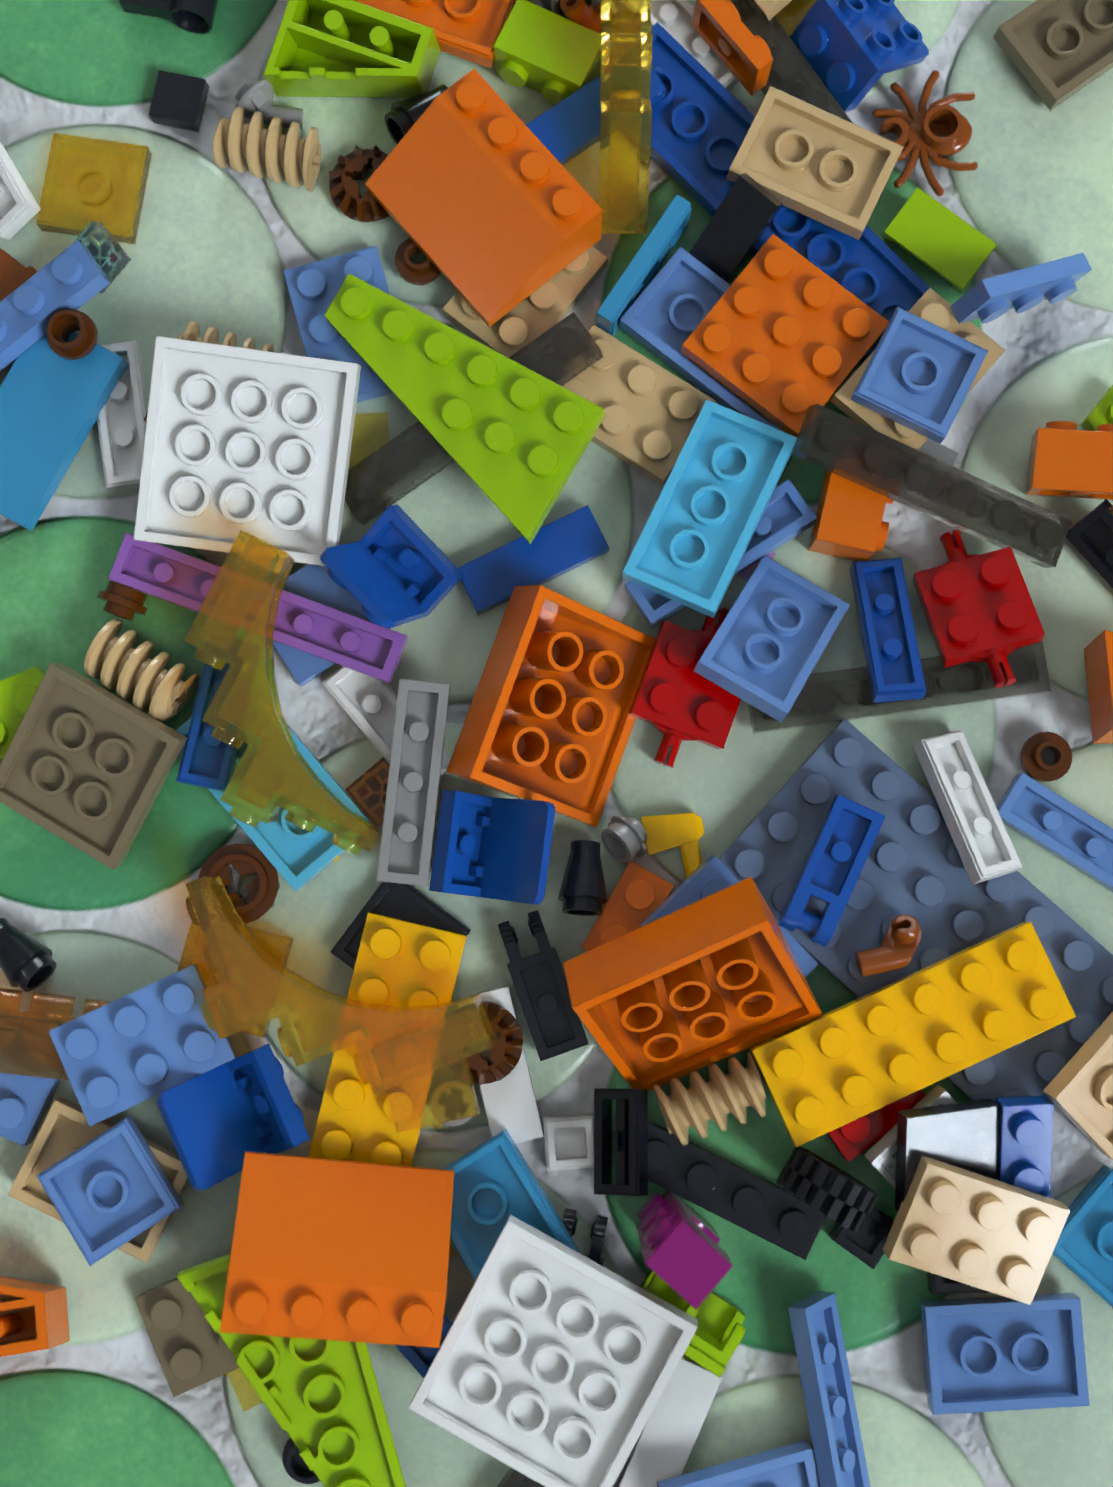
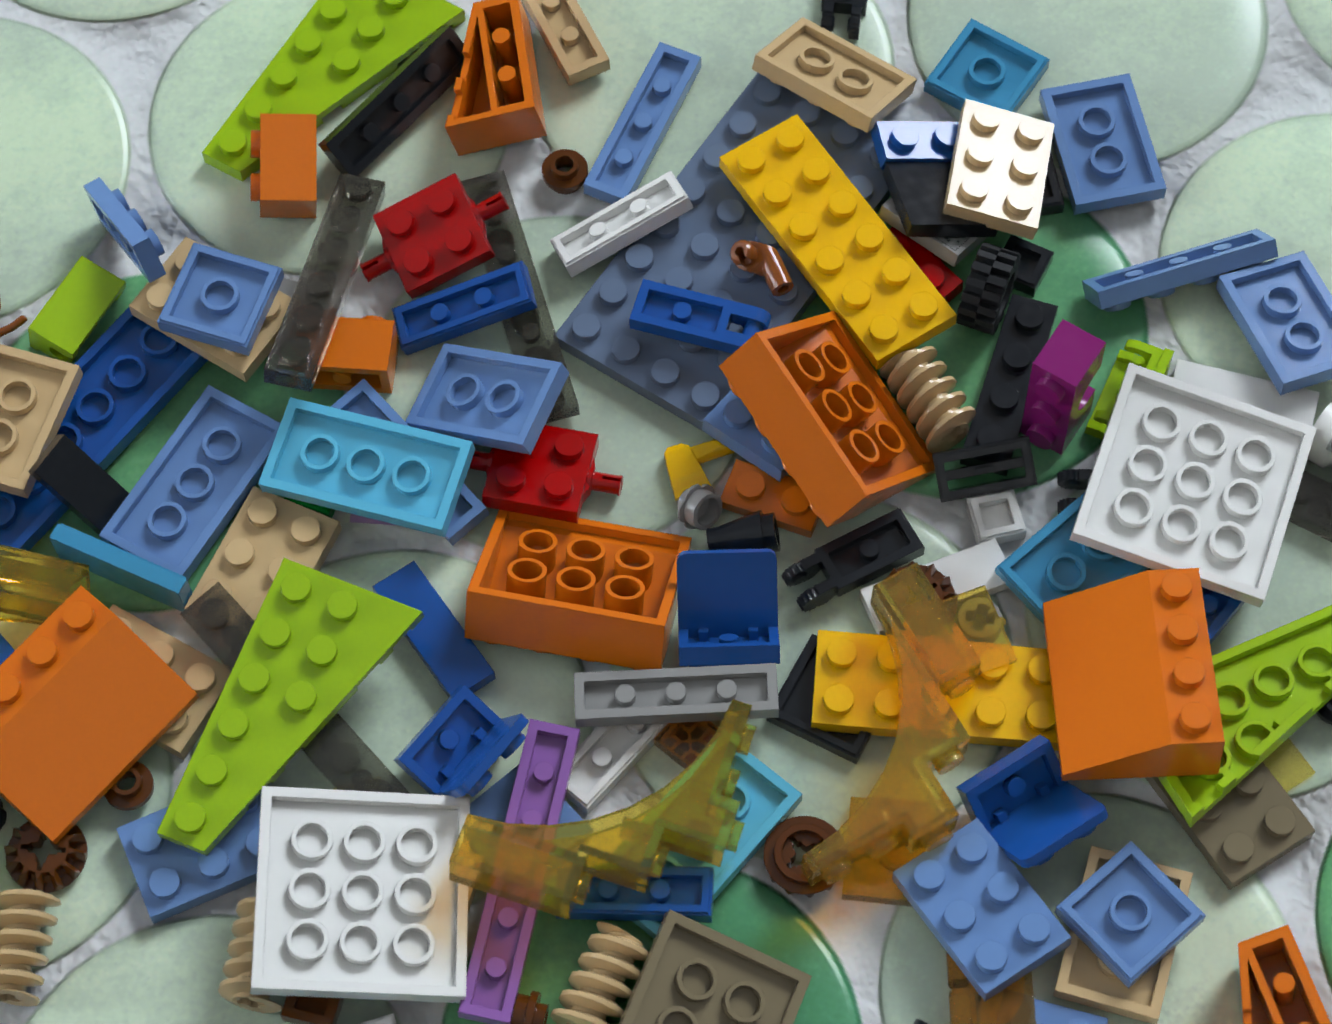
camera: 95 degrees left, 20 degrees down
orange plate [681,234,889,440] -> none

